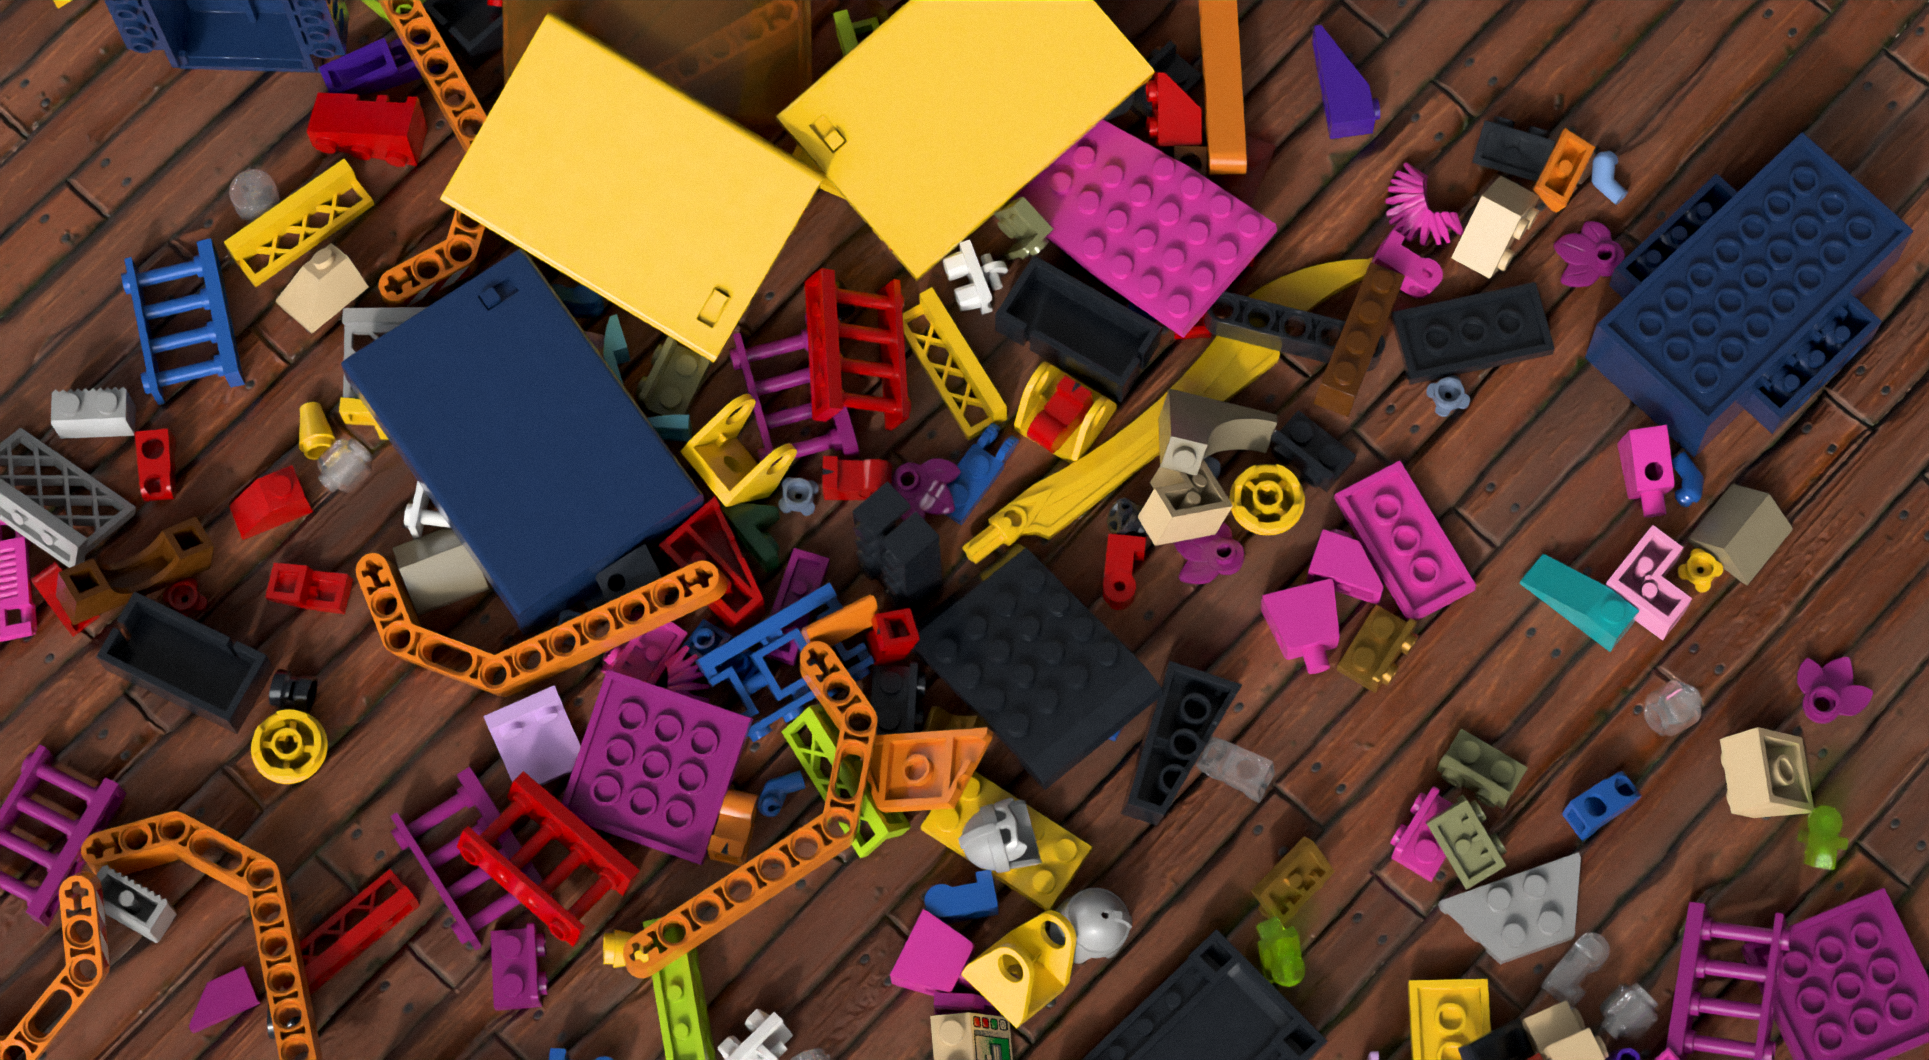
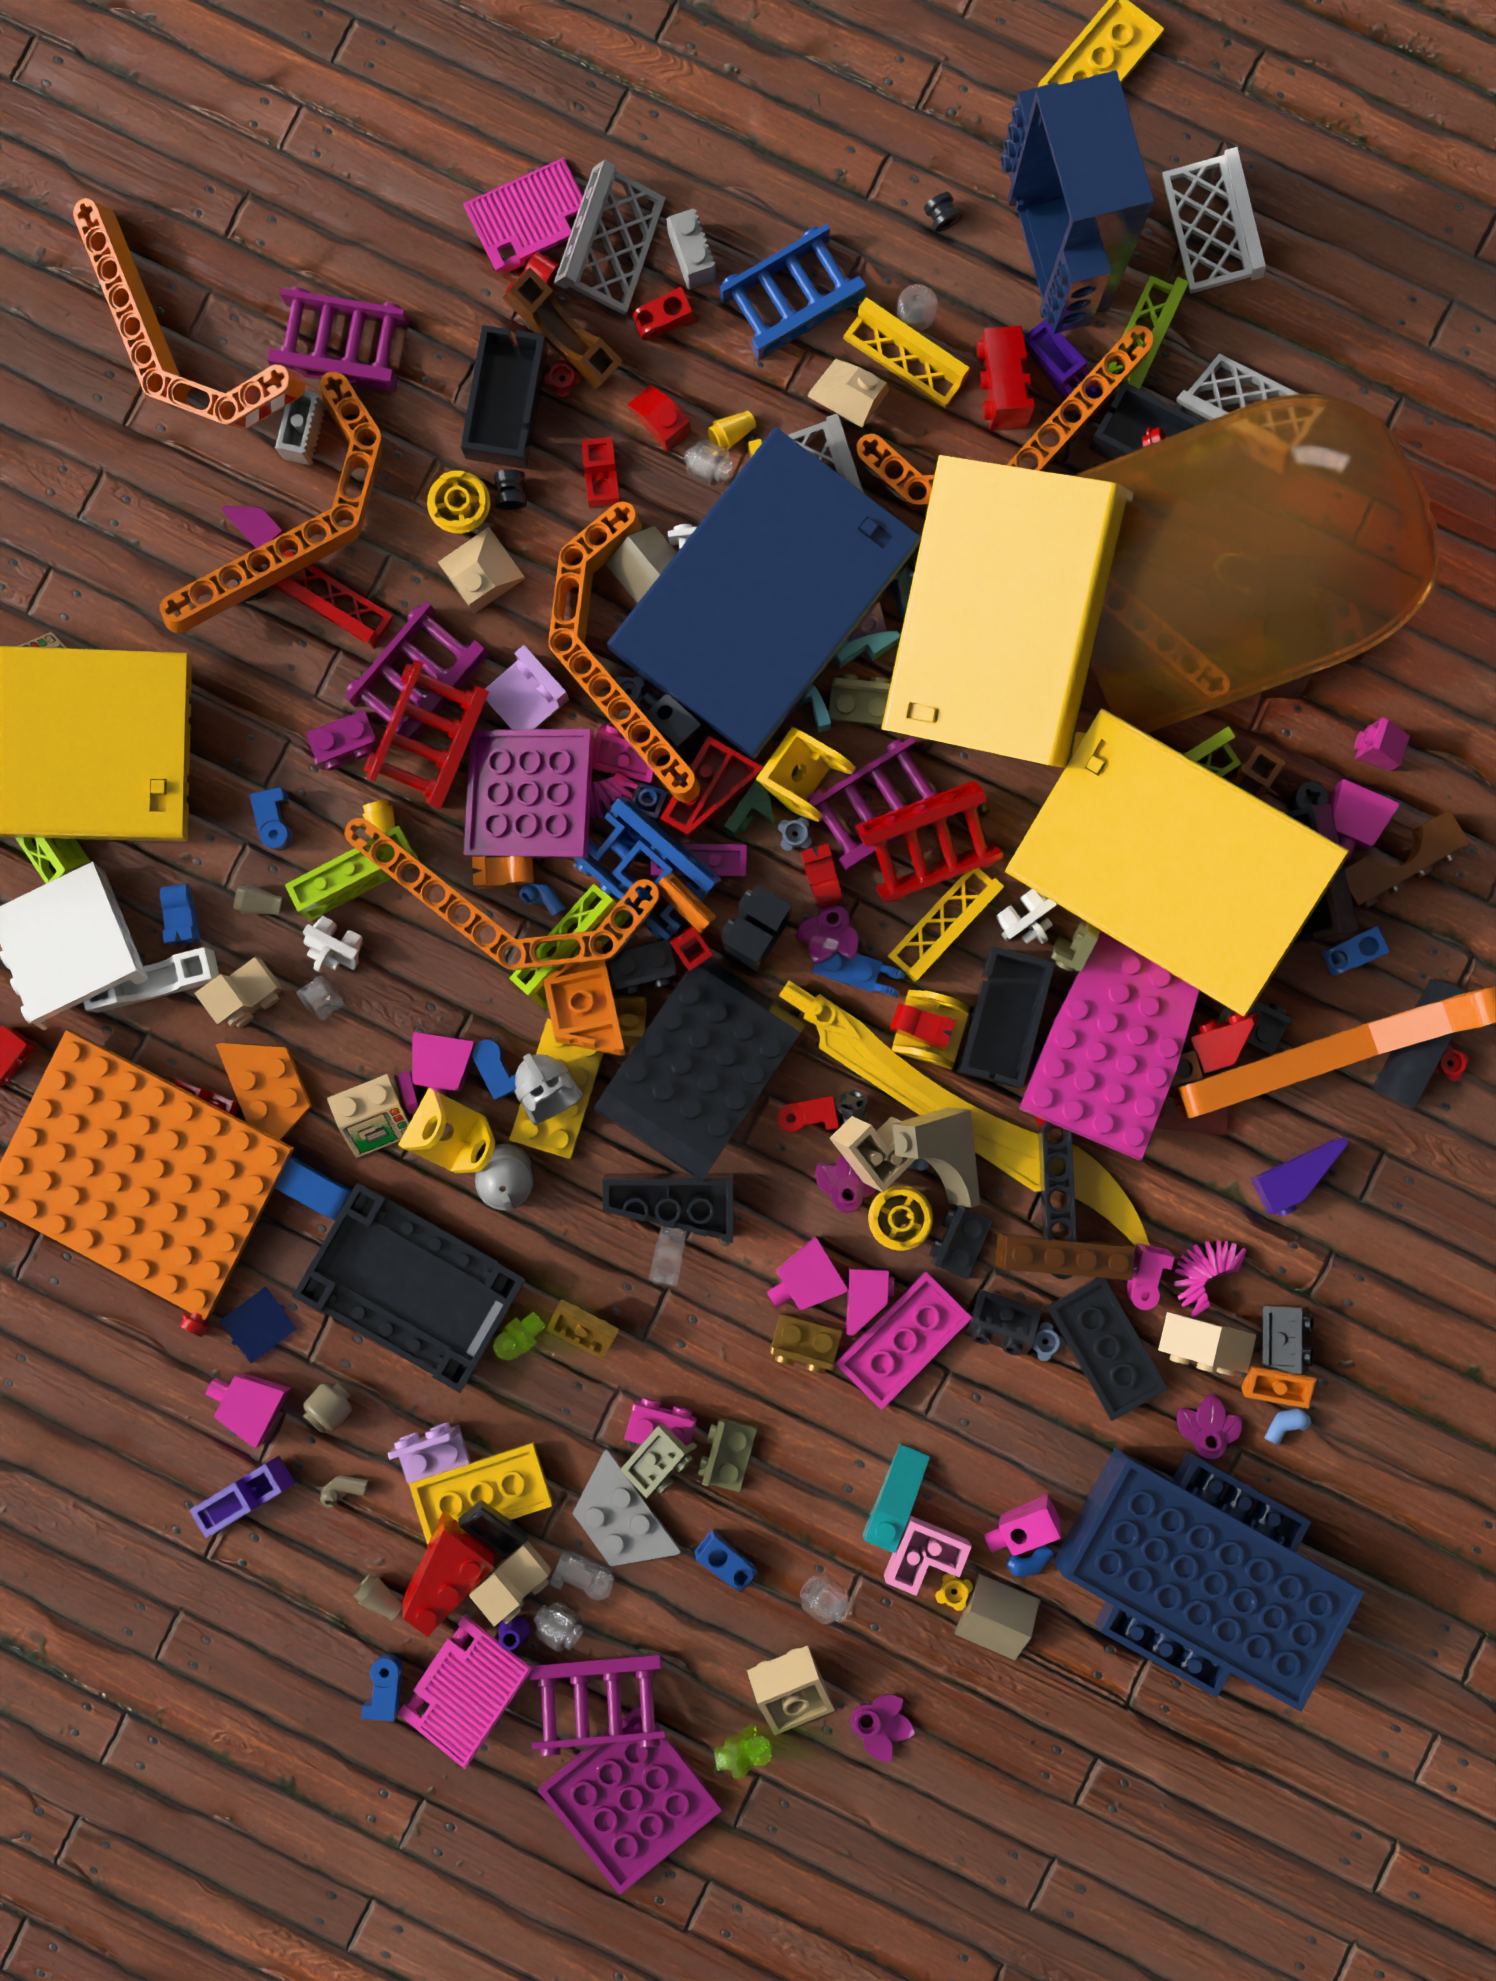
camera: 75 degrees right, 15 degrees up
none -> tan slope [438,527,525,614]
none -> black wheel [923,192,963,232]
none -> black bracket [965,1289,1042,1356]

